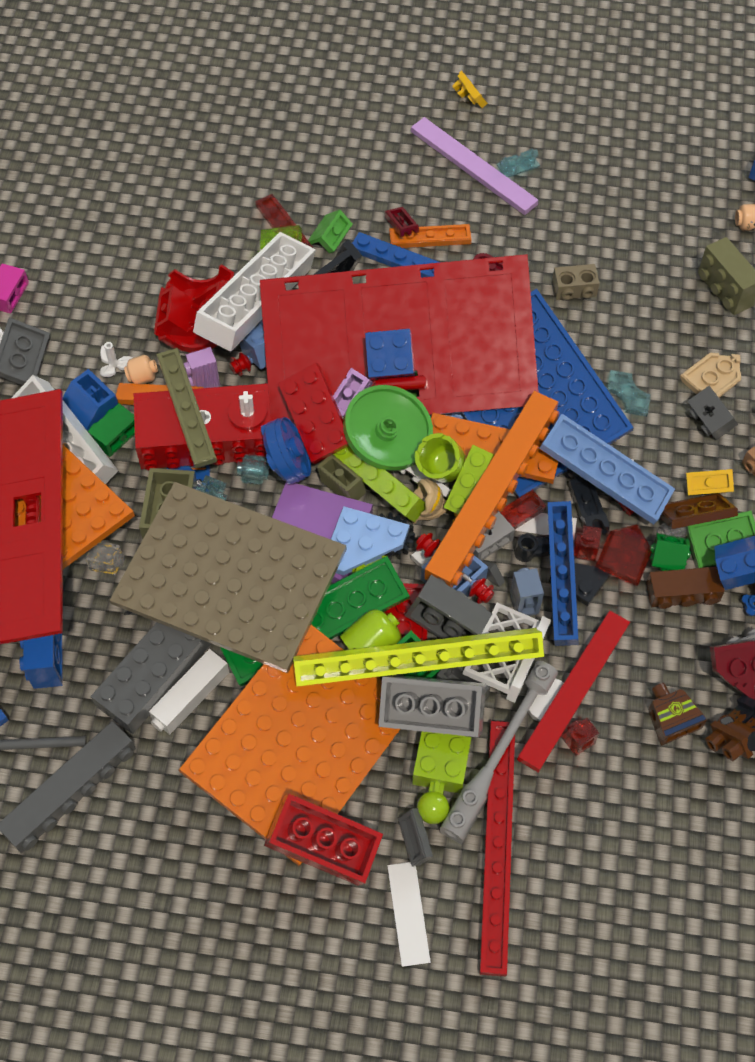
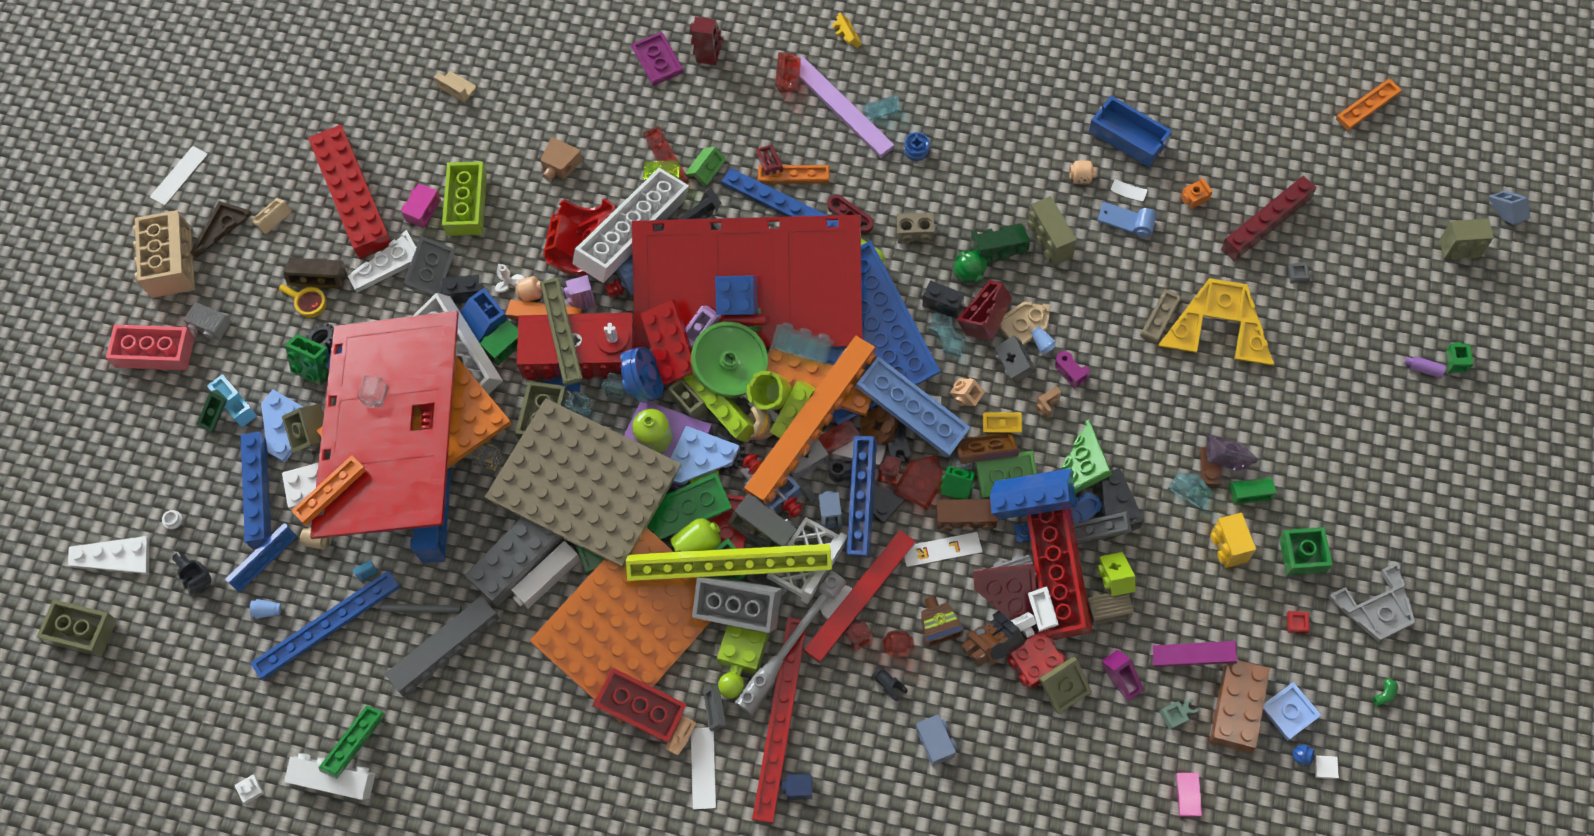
camera: 10 degrees right, 5 degrees up
none -> tan panel [434,71,477,103]
none -> lime brick [442,162,487,236]
none -> black brick [442,274,483,304]
none -> medium nougat torso [541,137,583,181]
none -> magenta tile [631,32,684,86]
none -> lime cylinder [632,409,673,454]
none -> light nougat hinge [666,715,697,755]
none -> dark red wedge [689,16,724,65]
none -> clear light blue brick [771,322,834,364]
none -> clear red hinge [775,53,801,92]
none -> dark blue brick [782,774,813,800]
none -> reddish brown plate [860,406,898,446]
none -> black piece [870,666,908,702]
none -> clear red head [882,630,914,657]
none -> blue wheel [904,132,930,161]
none -> white sticker [905,532,982,567]
none -> sand blue brick [915,714,957,766]
none -> black brick [922,280,965,319]
none -> light nougat brick [950,378,985,406]
none -> green plant [953,250,987,284]
none -> dark red wedge [957,280,1012,341]
none -> dark green wedge [970,223,1030,267]
none -> light blue cone [1030,326,1056,355]

